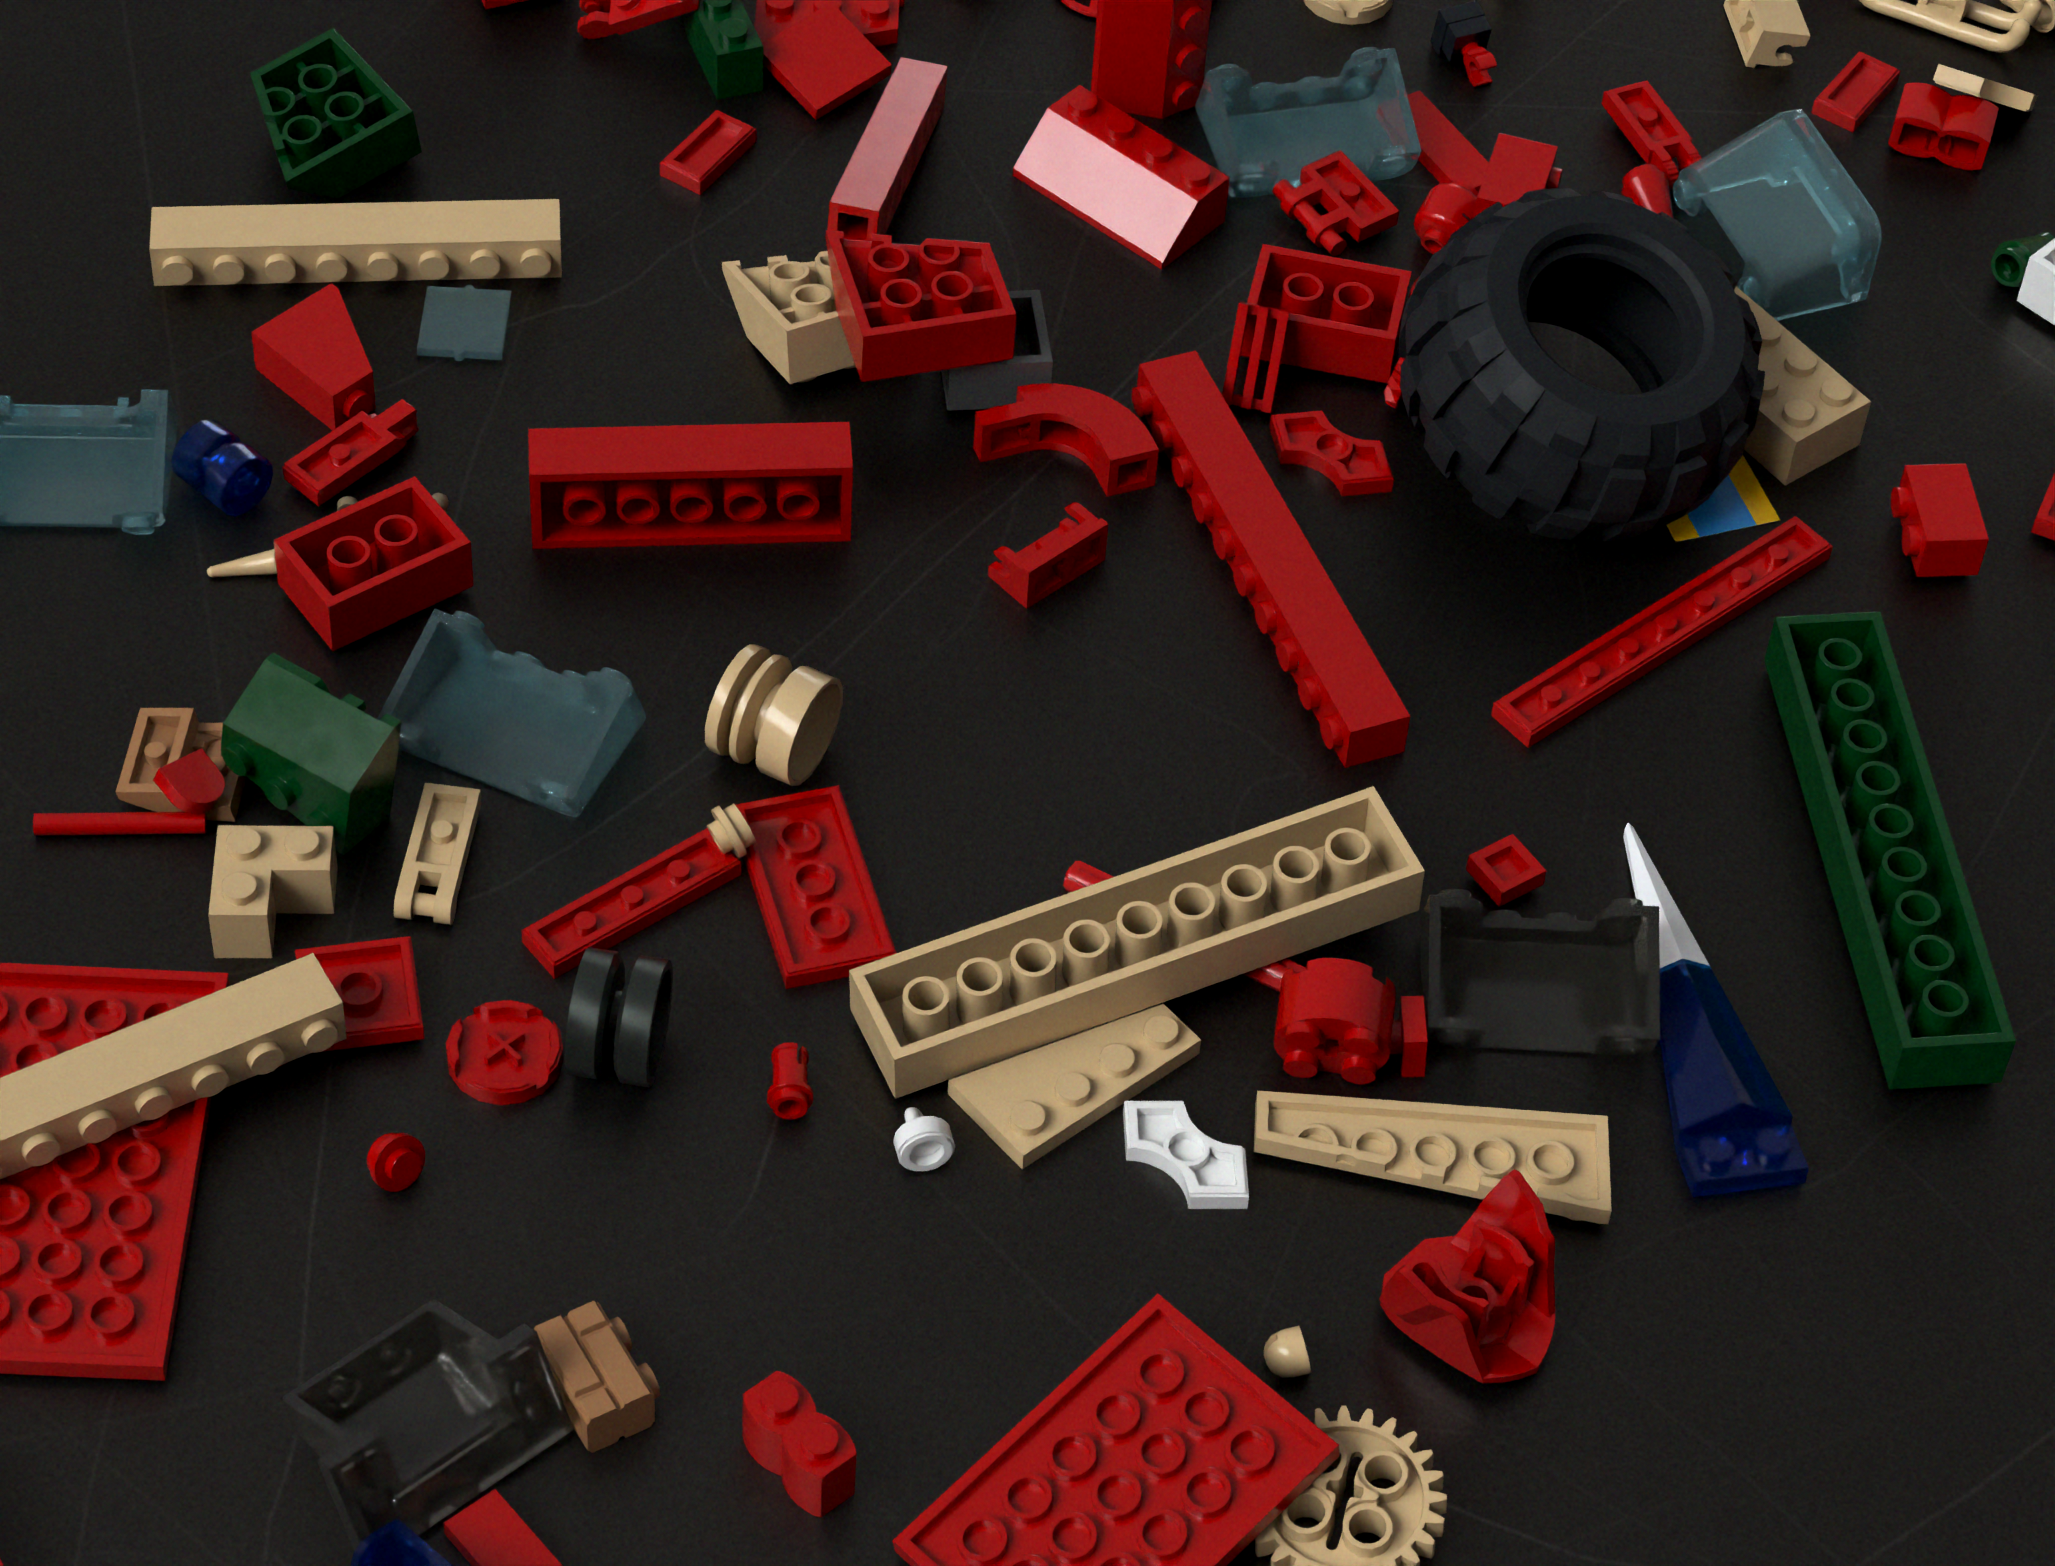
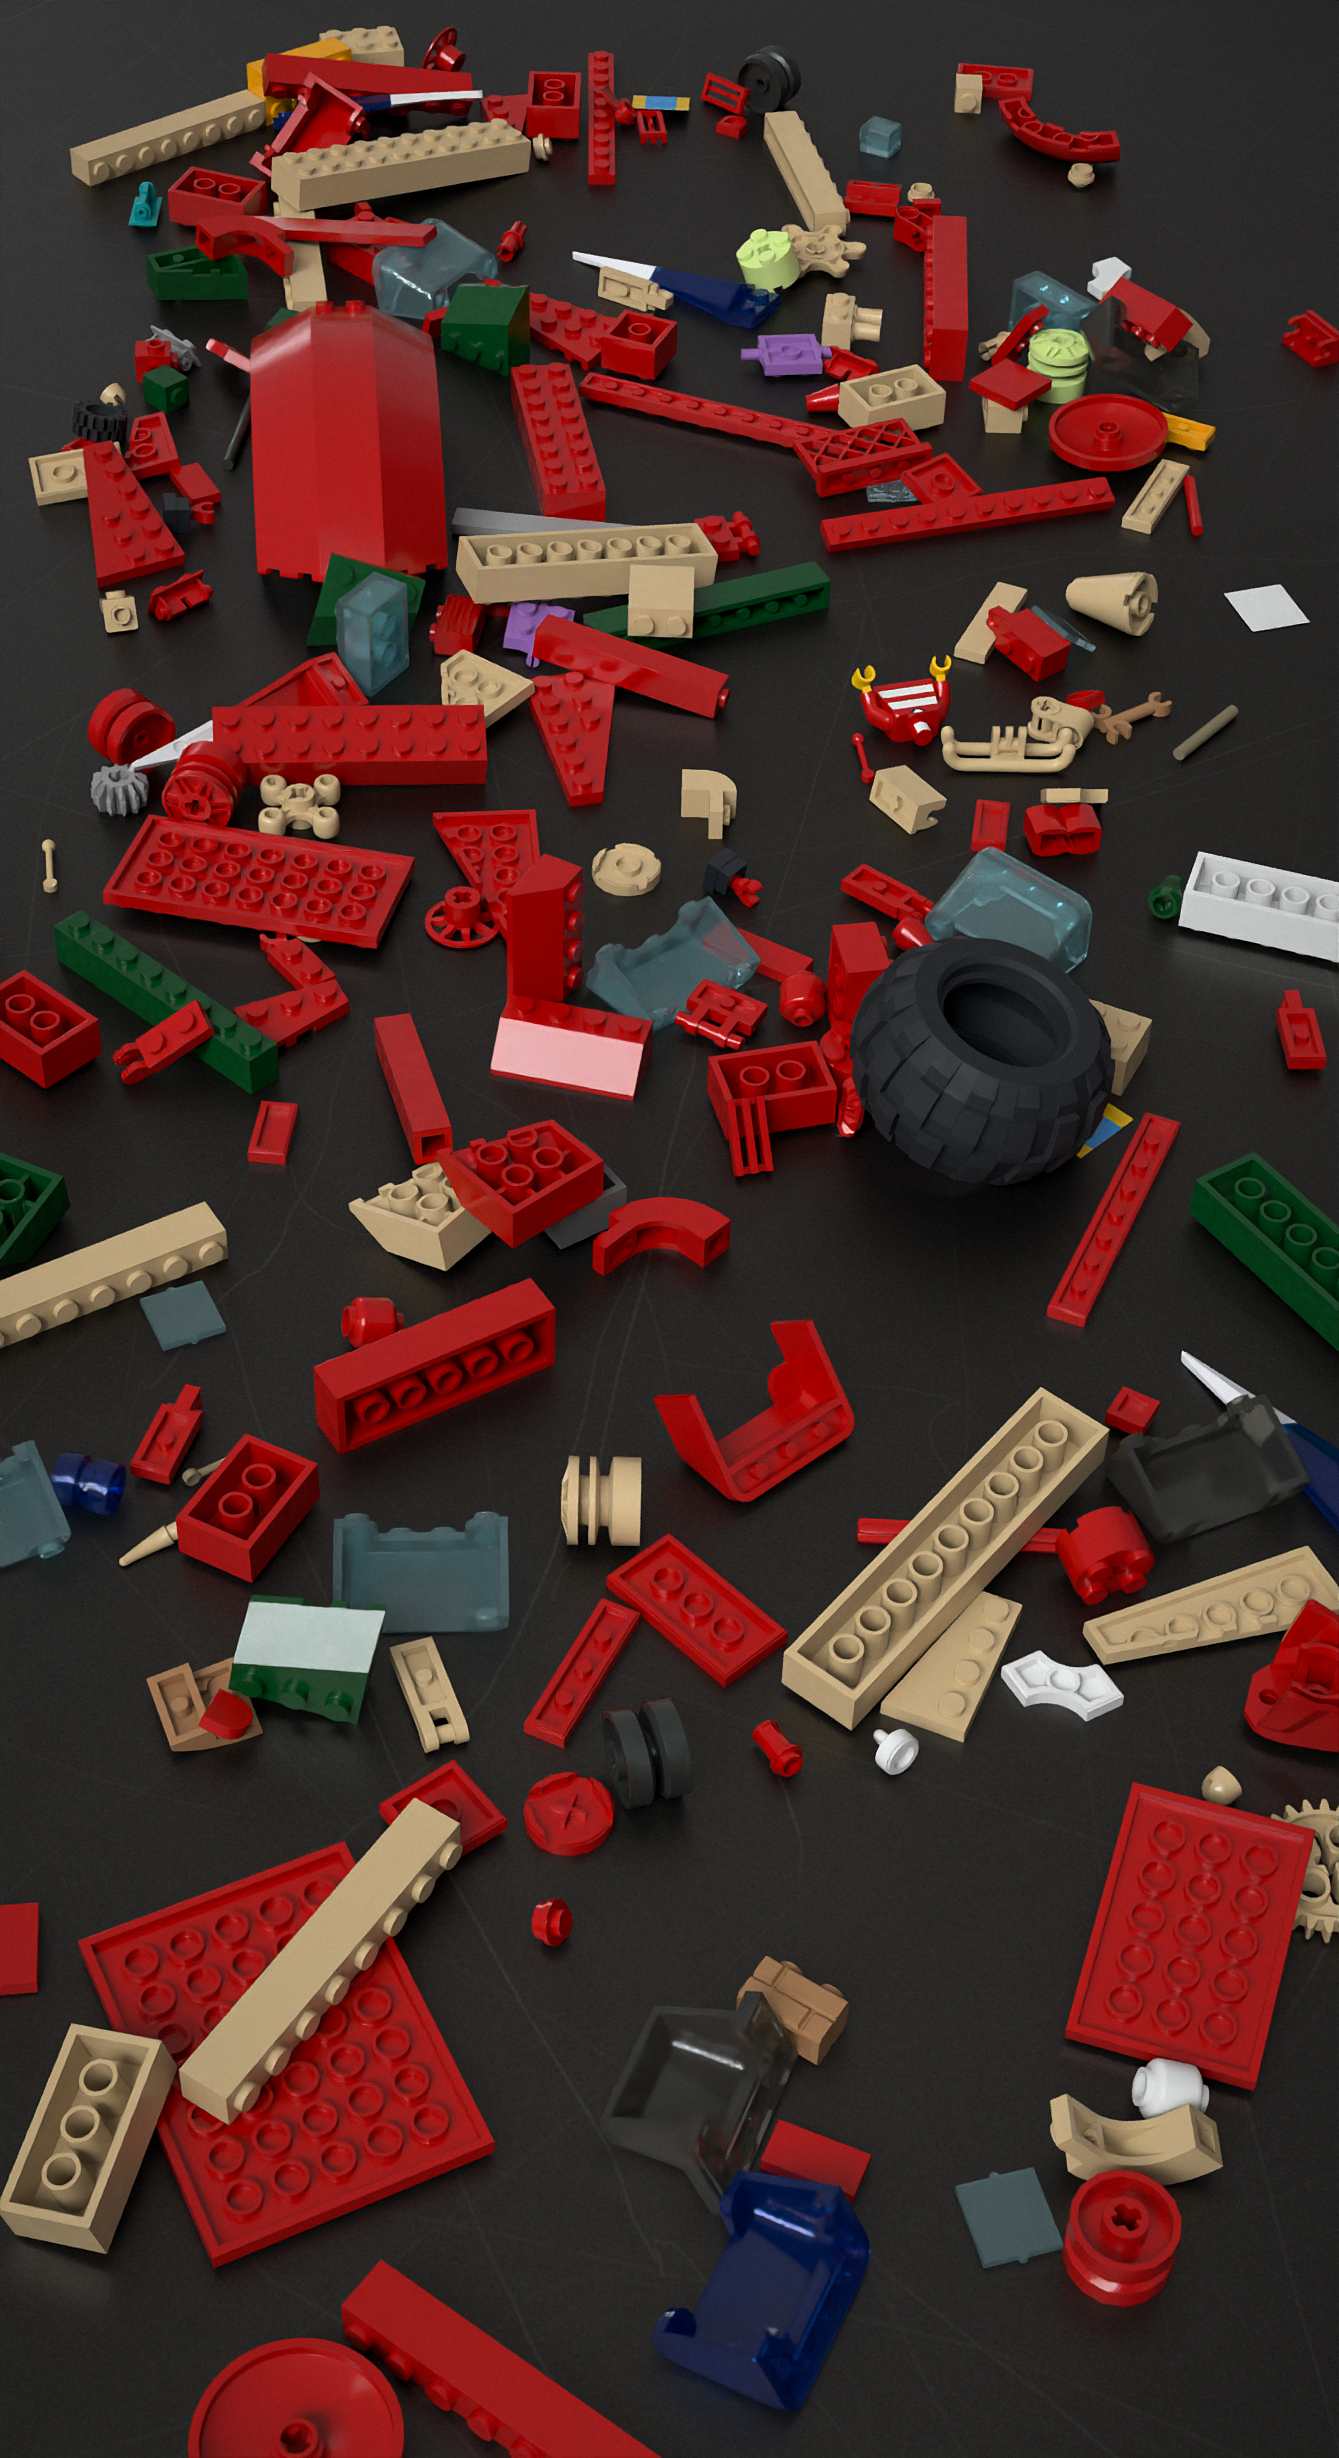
camera: 25 degrees left, 5 degrees down
red bar [33,811,207,836] -> none
tan brick [208,825,338,958] -> none
red slope [251,283,376,431] -> none
tan plate [707,803,756,859] -> none
red brick [742,1371,857,1518] -> none
red tile [762,2,892,120] -> none
red hinge [988,502,1109,609] -> none
red brick [1132,350,1411,768] -> none
red tile [1269,410,1394,496] -> none
red plate [1390,996,1428,1077] -> none
red brick [1891,463,1989,577] -> none
none -> red head [341,1296,404,1349]
none -> red windscreen [653,1320,854,1502]

